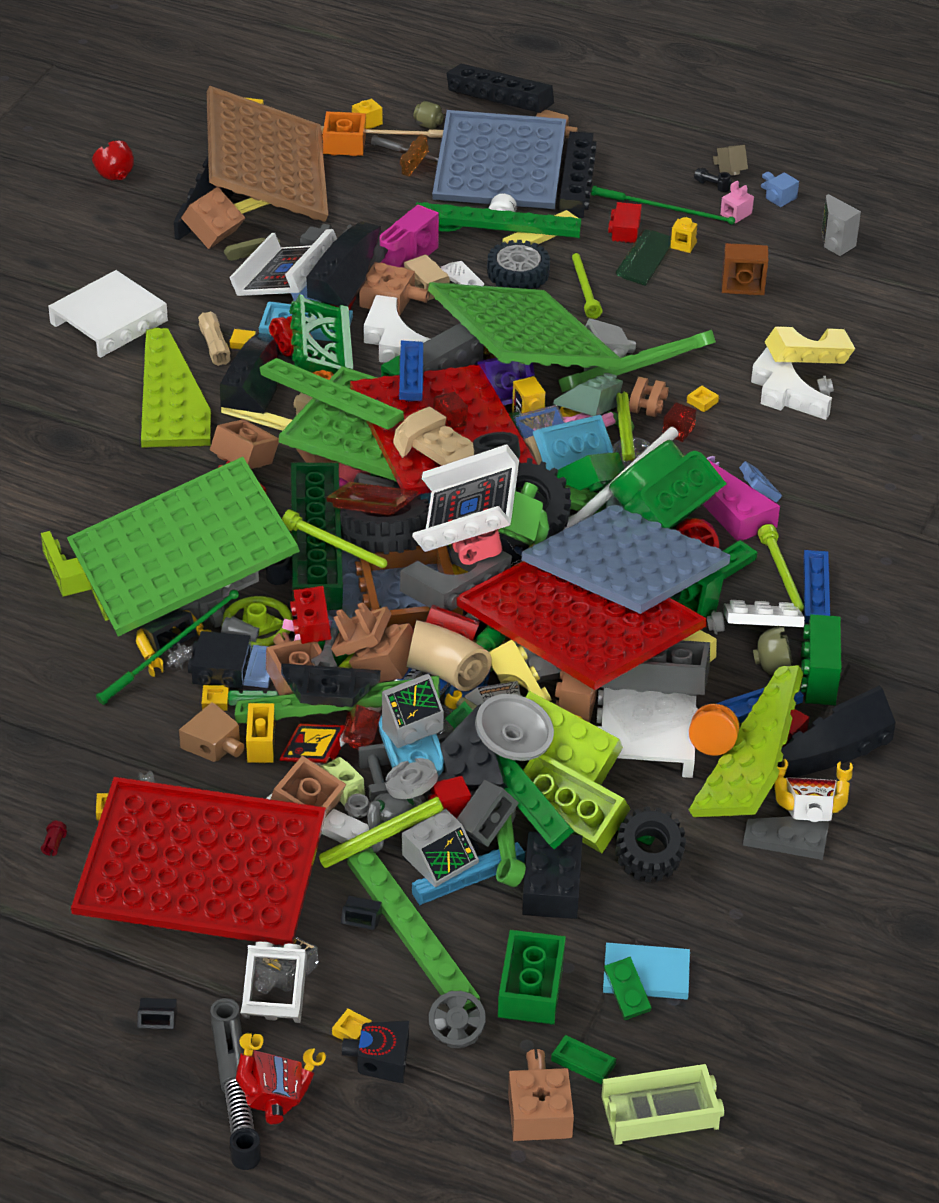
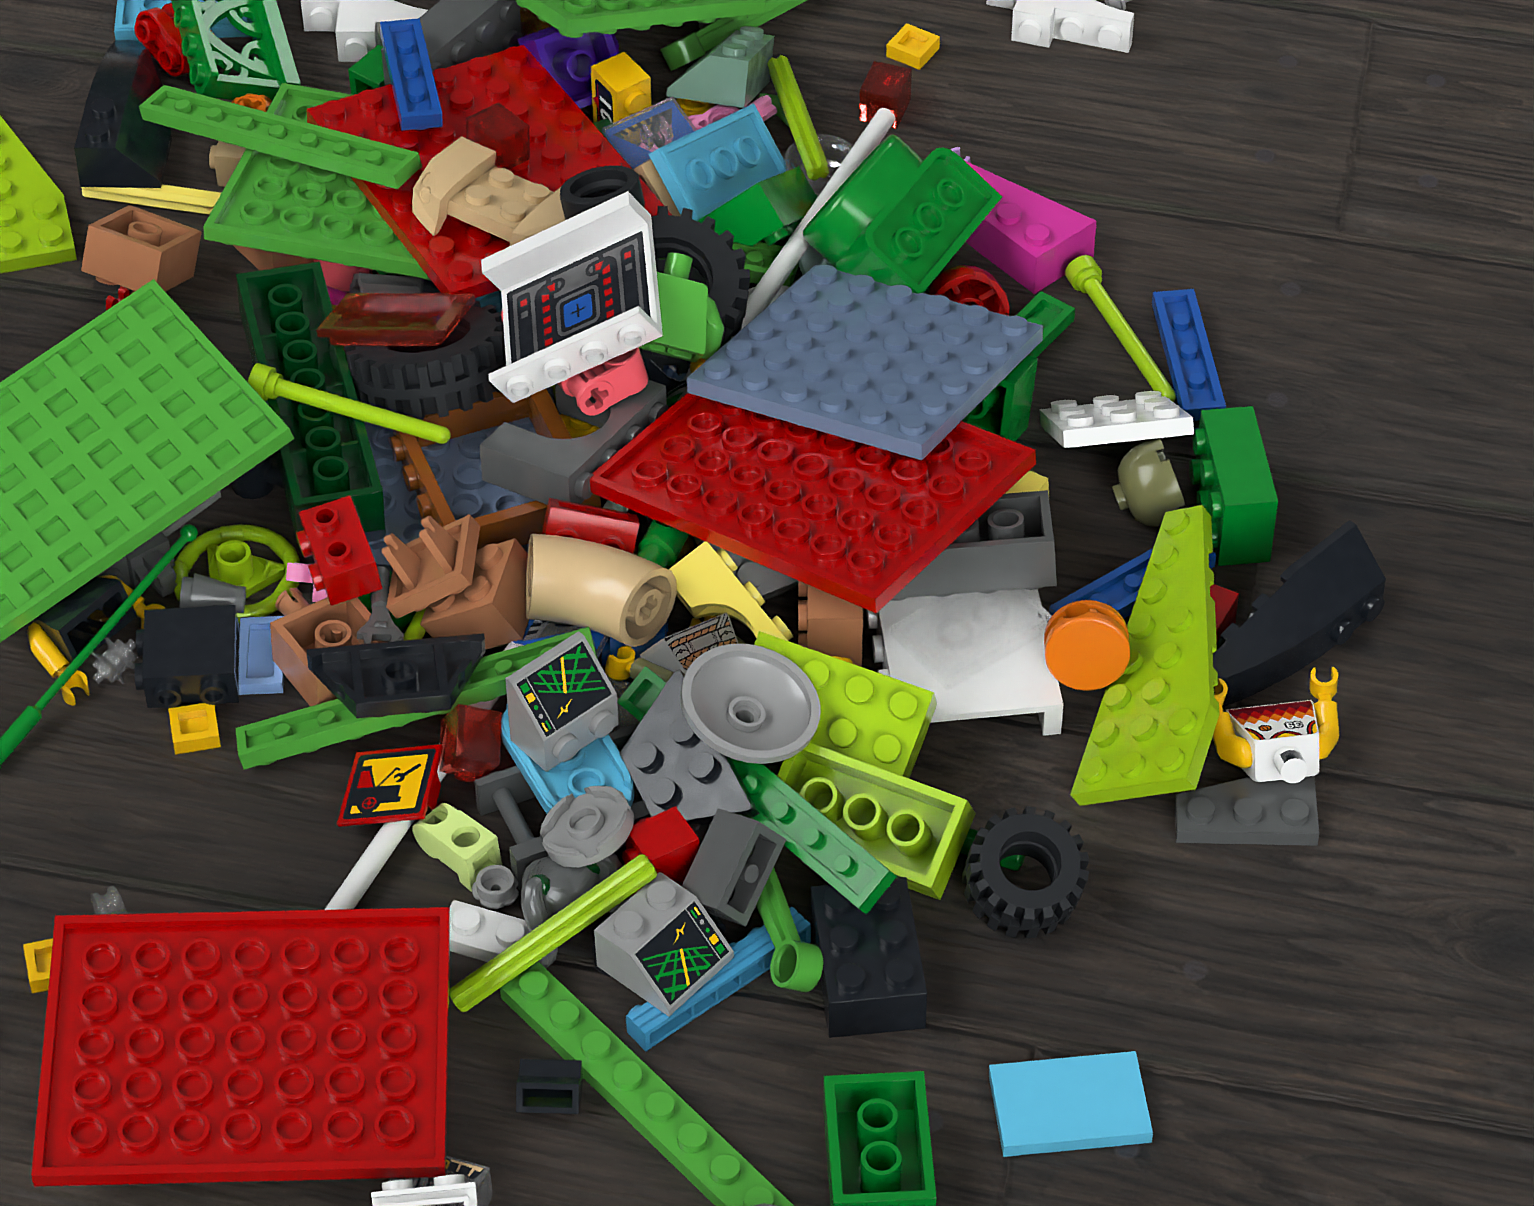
camera: 10 degrees left, 5 degrees up
medium nougat torso [179,702,244,762] -> none
tan axle [198,311,231,366] -> none
green axle [228,690,278,706] -> none
yellow tile [230,329,256,349] -> none
yellow brick [246,703,275,763] -> none
nougat brick [270,755,346,818] -> none
green plate [604,956,651,1021] -> none
nougat brick [629,377,669,417] -> none
light grey plate [707,610,725,635] -> none
medium blue wing [739,461,782,503] -> none

